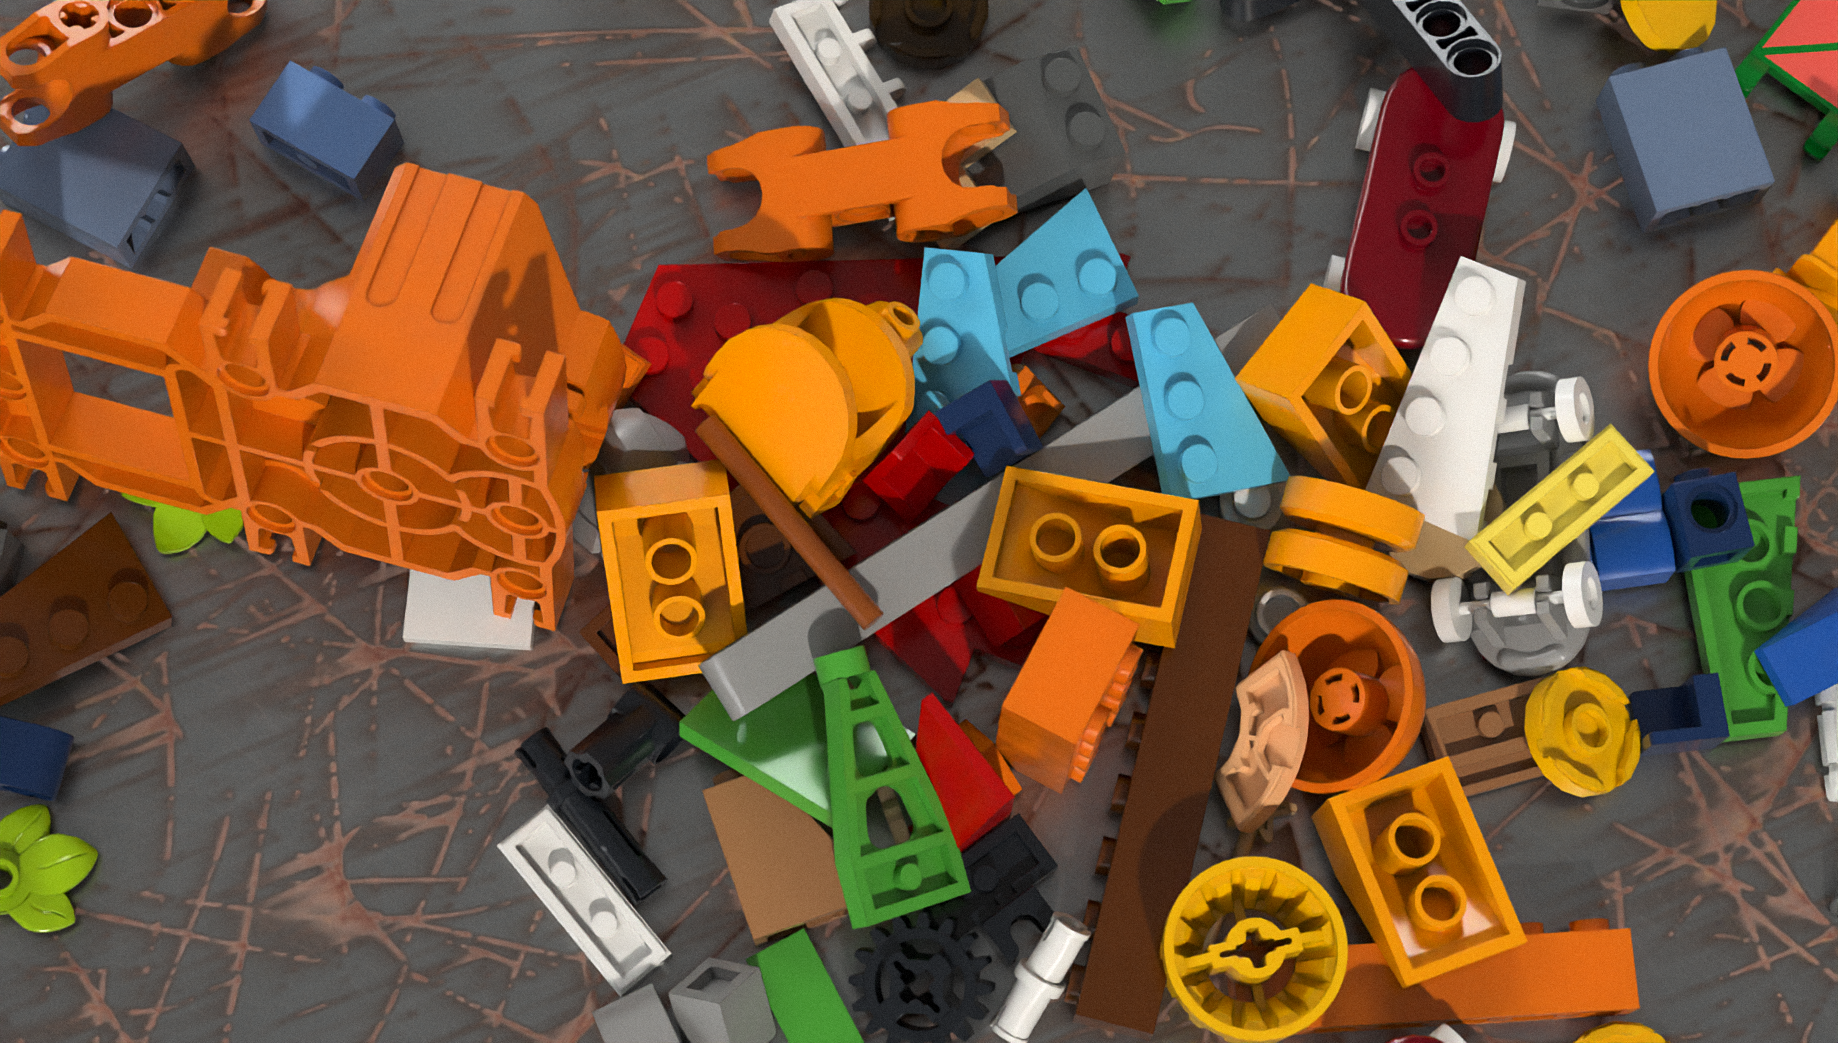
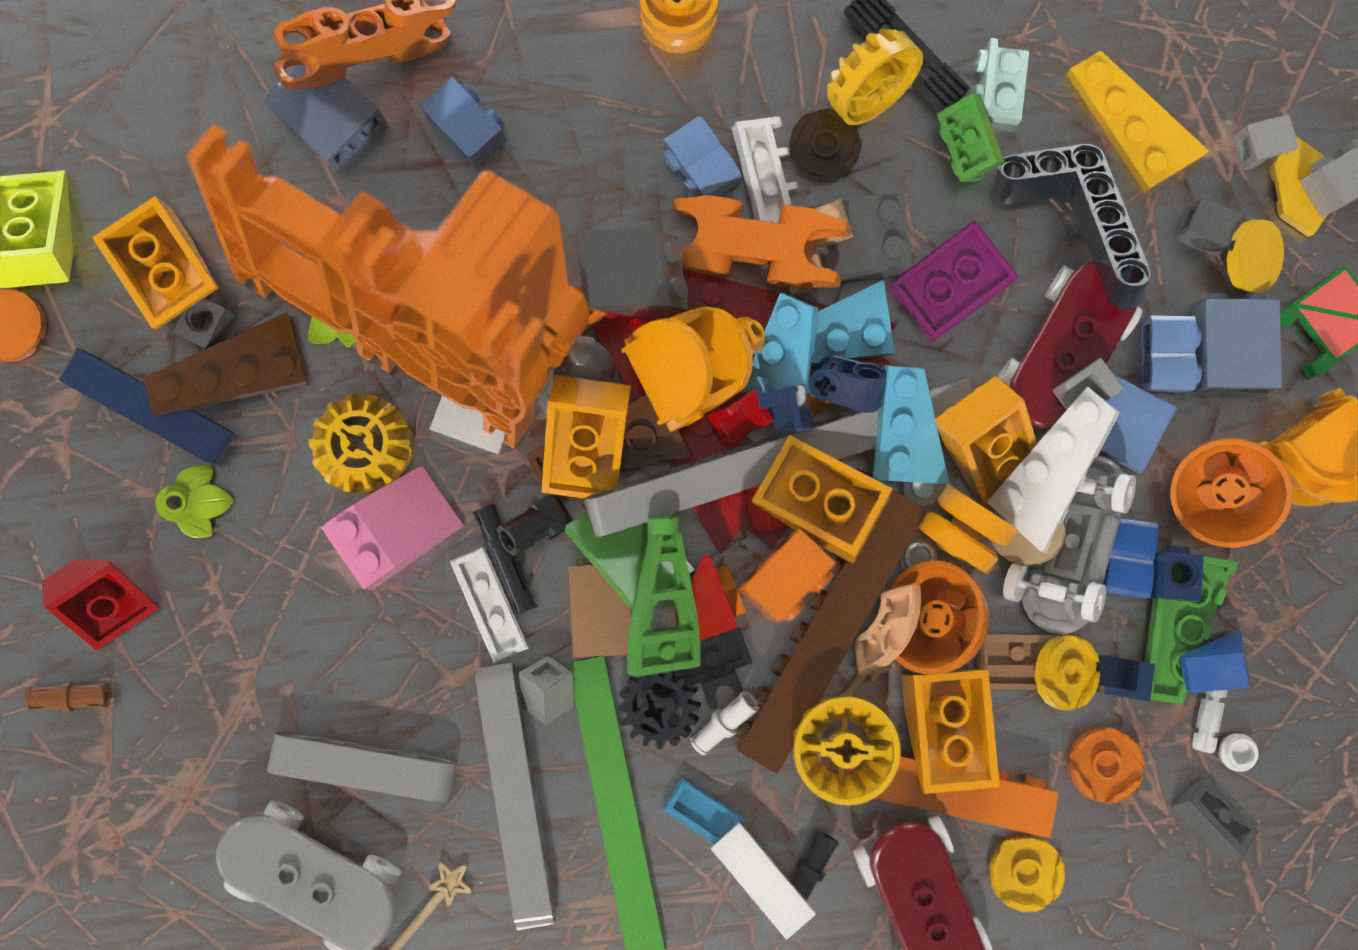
camera: 15 degrees right, 10 degrees up
dark orange bar [695,415,884,631] -> none
light yellow tile [1464,423,1655,596] -> none
none -> yellow gear [309,394,415,495]
none -> bright pink slope [321,465,464,590]
none -> dark grey slope [575,229,688,320]
none -> medium blue brick [662,116,741,197]
none -> dark blue piece [809,354,887,413]
none -> magenta tile [887,220,1019,344]
none -> light grey panel [1052,358,1123,410]
none -> orange tile [1067,727,1144,803]
none -> medium blue tile [1100,374,1177,473]
none -> medium blue brick [1140,315,1202,393]

